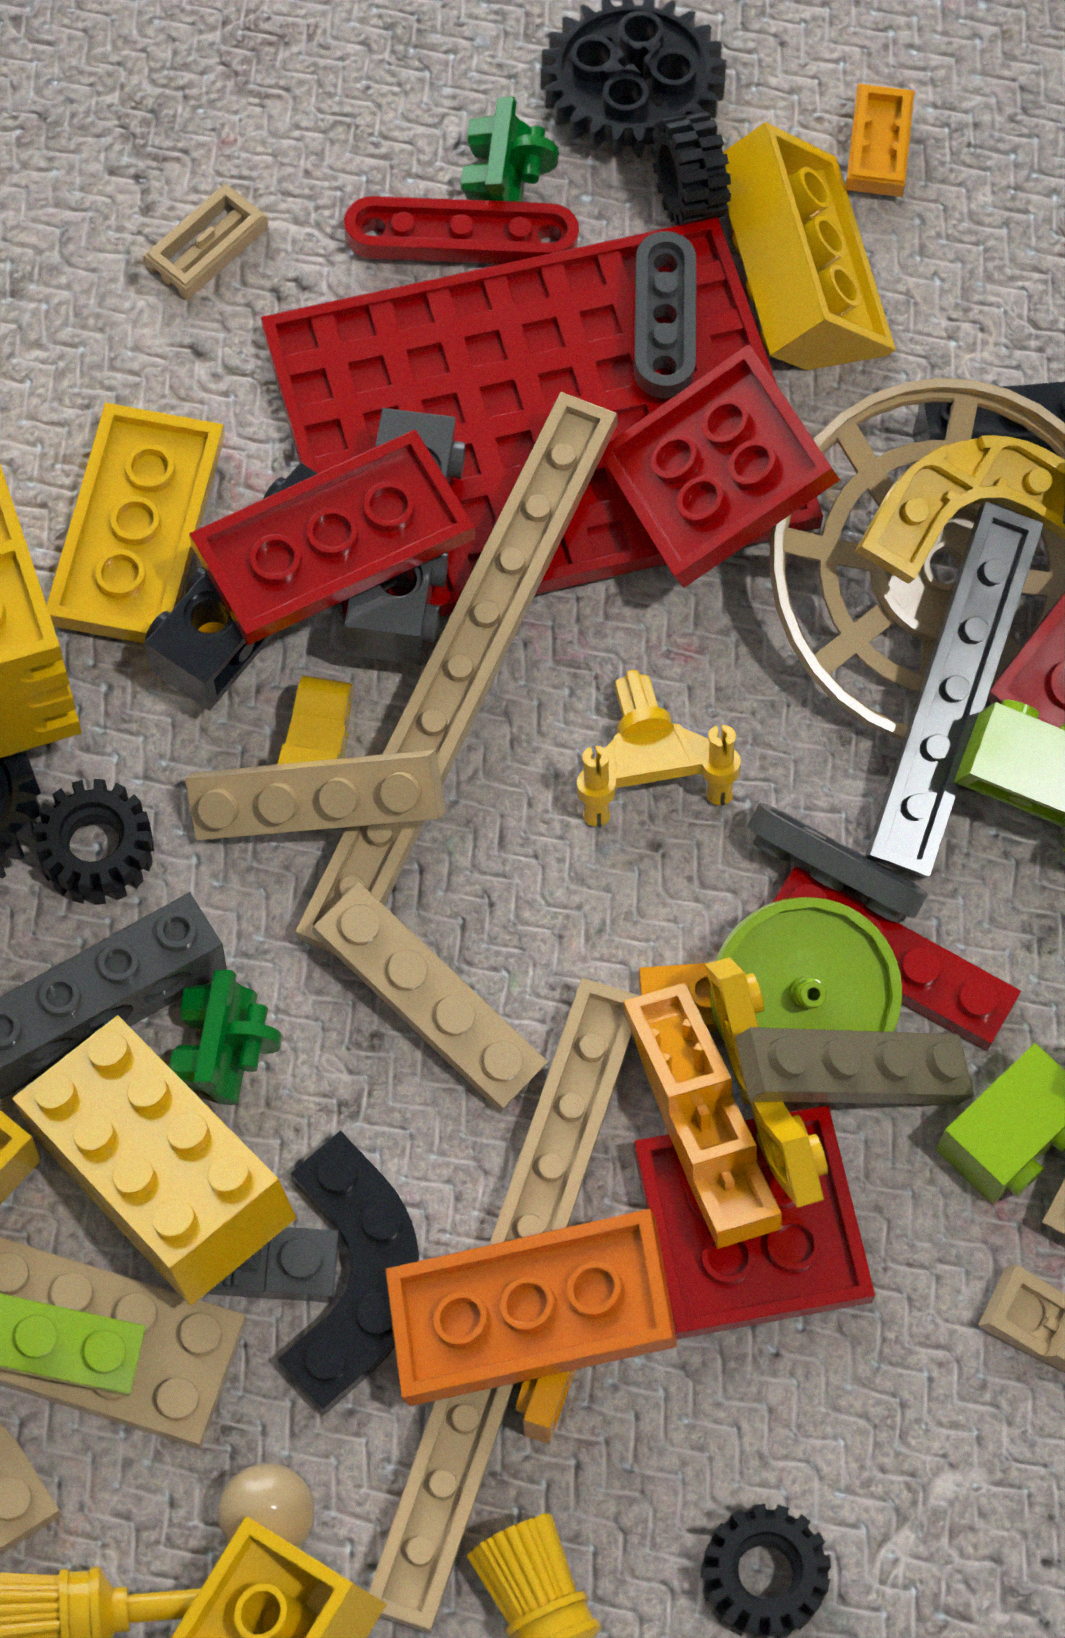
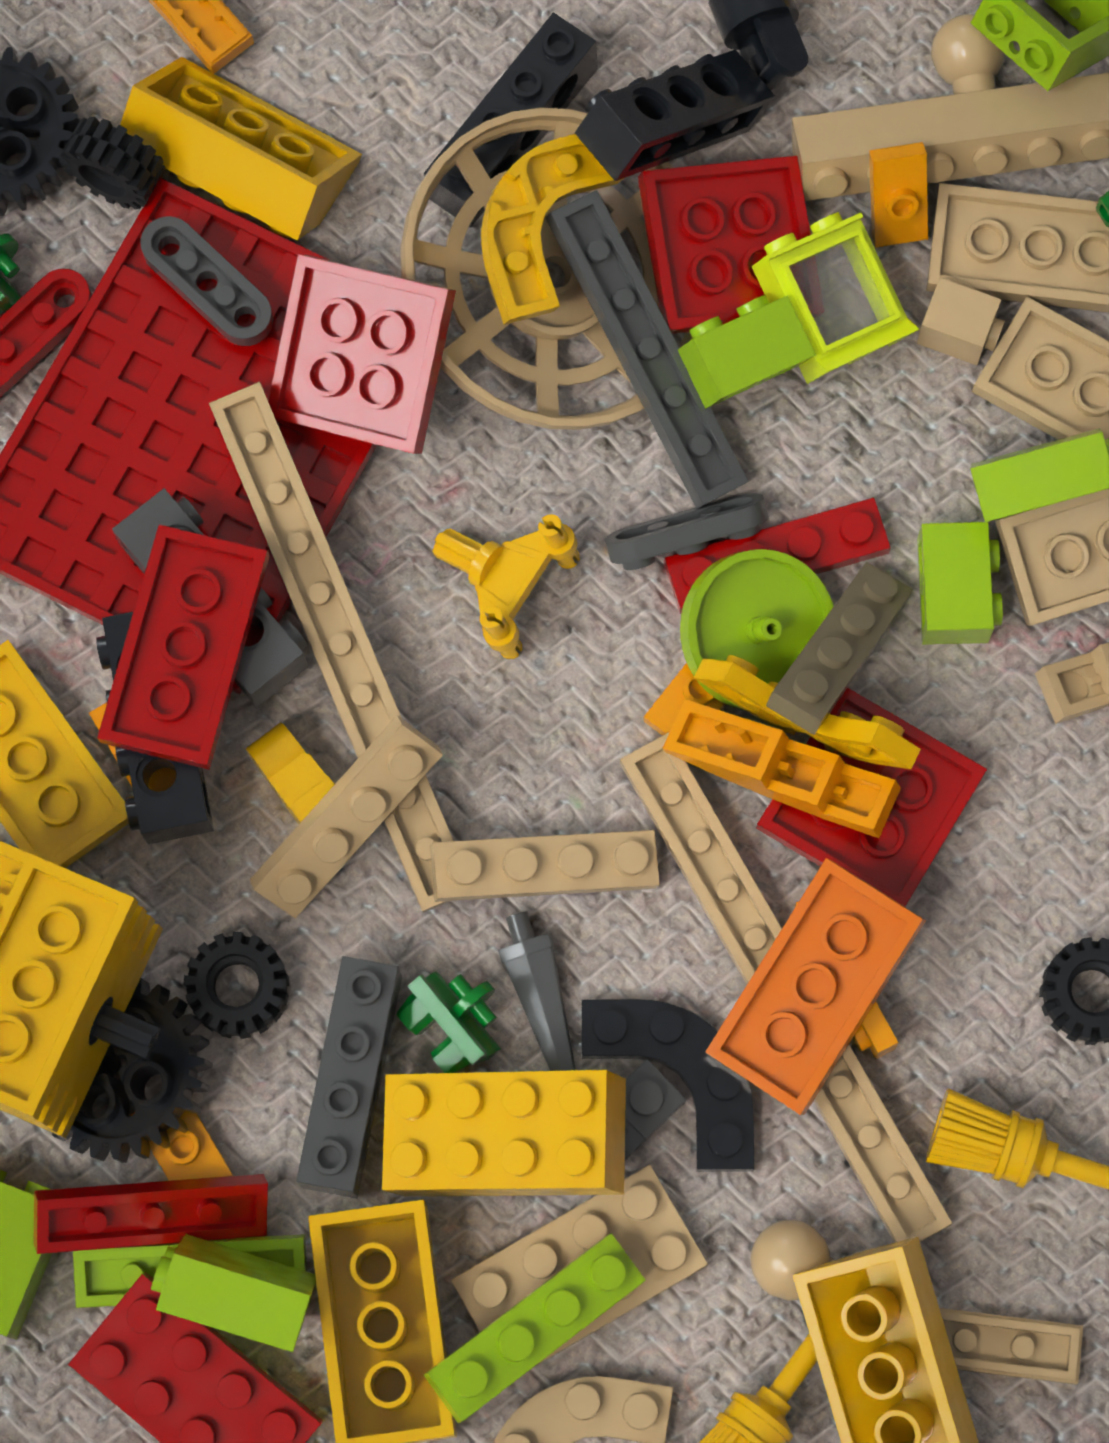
camera: 40 degrees left, 10 degrees up
none -> dark grey bar [498,911,576,1071]

